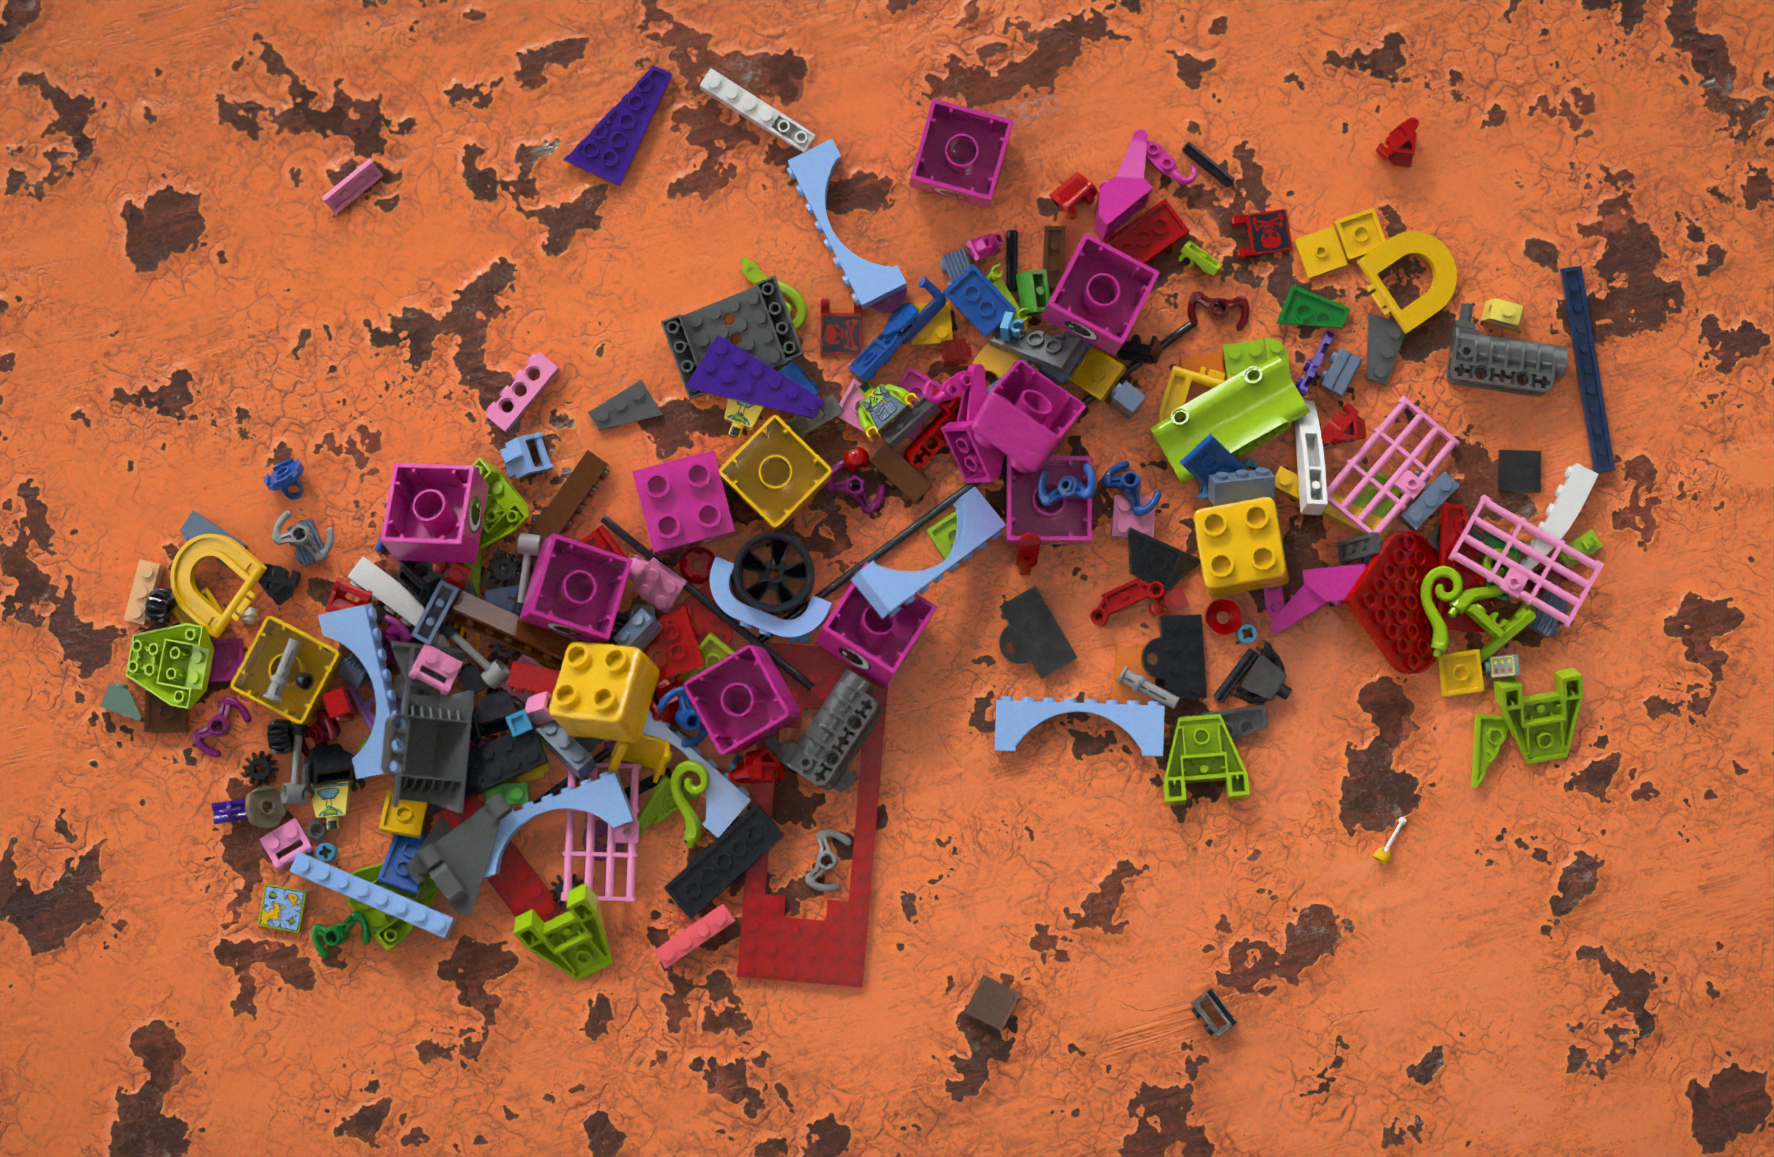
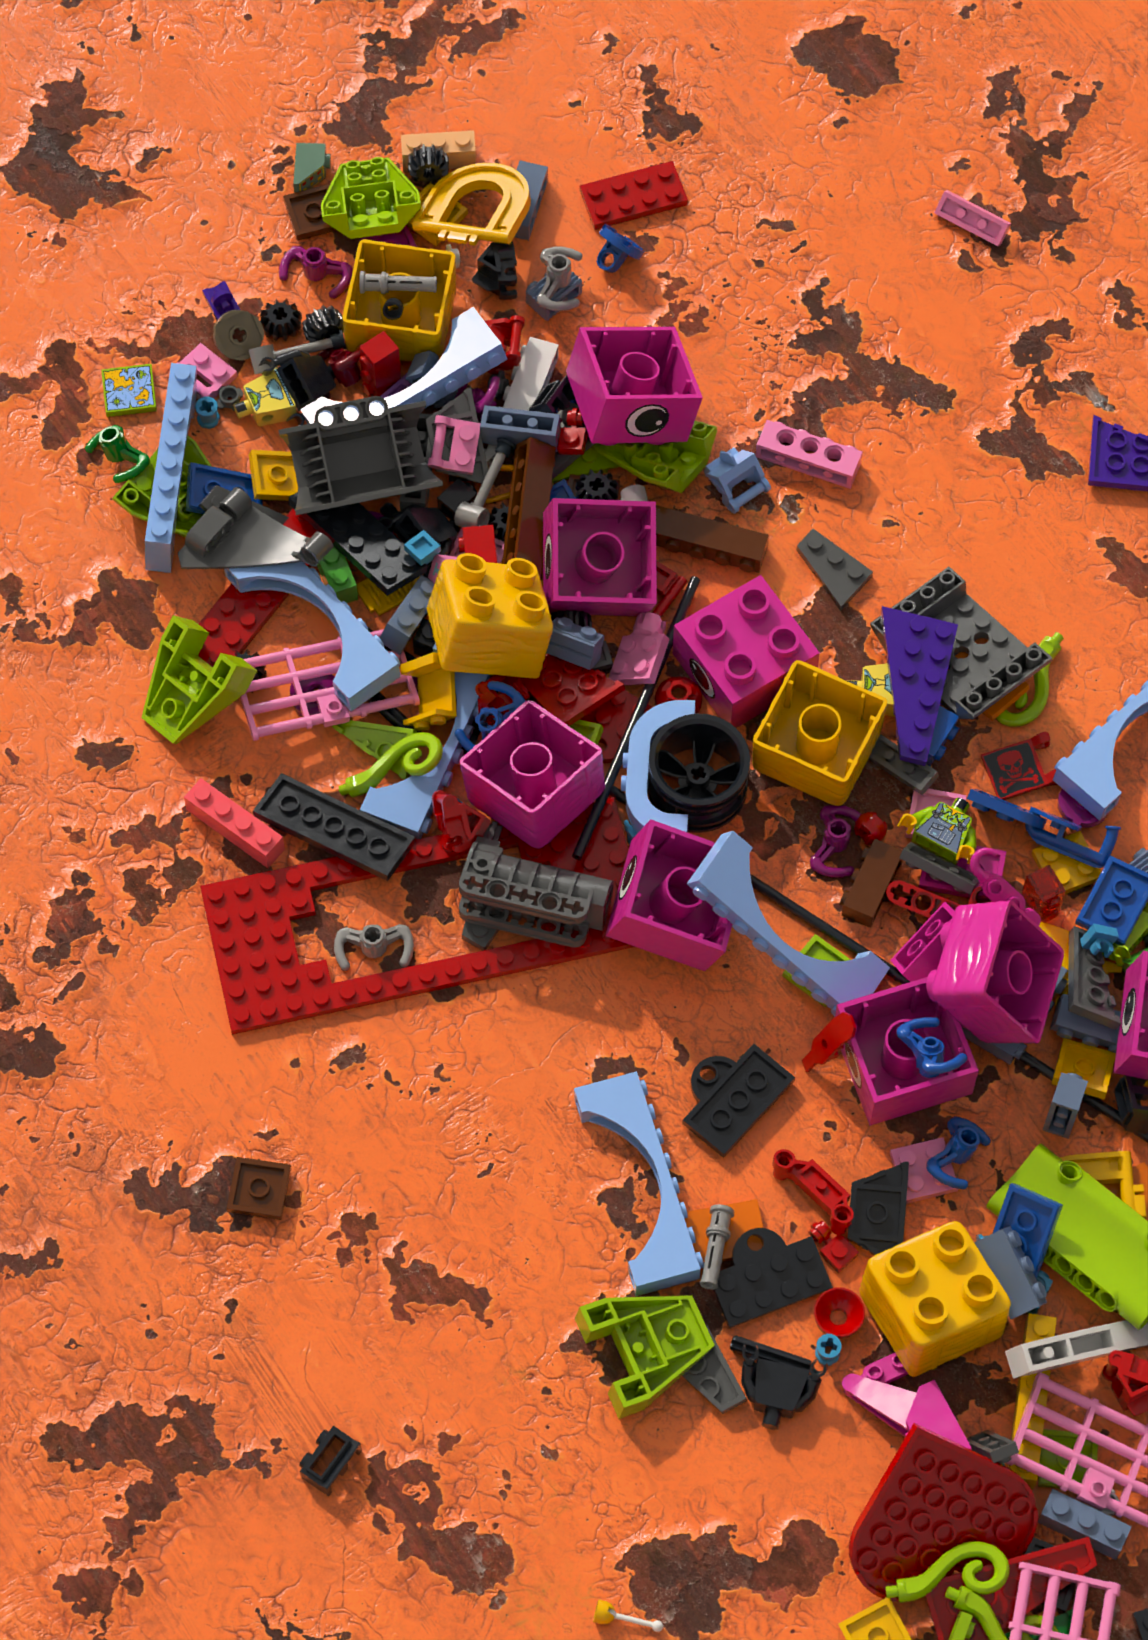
camera: 65 degrees right, 20 degrees down
none -> red plate [580,161,688,230]

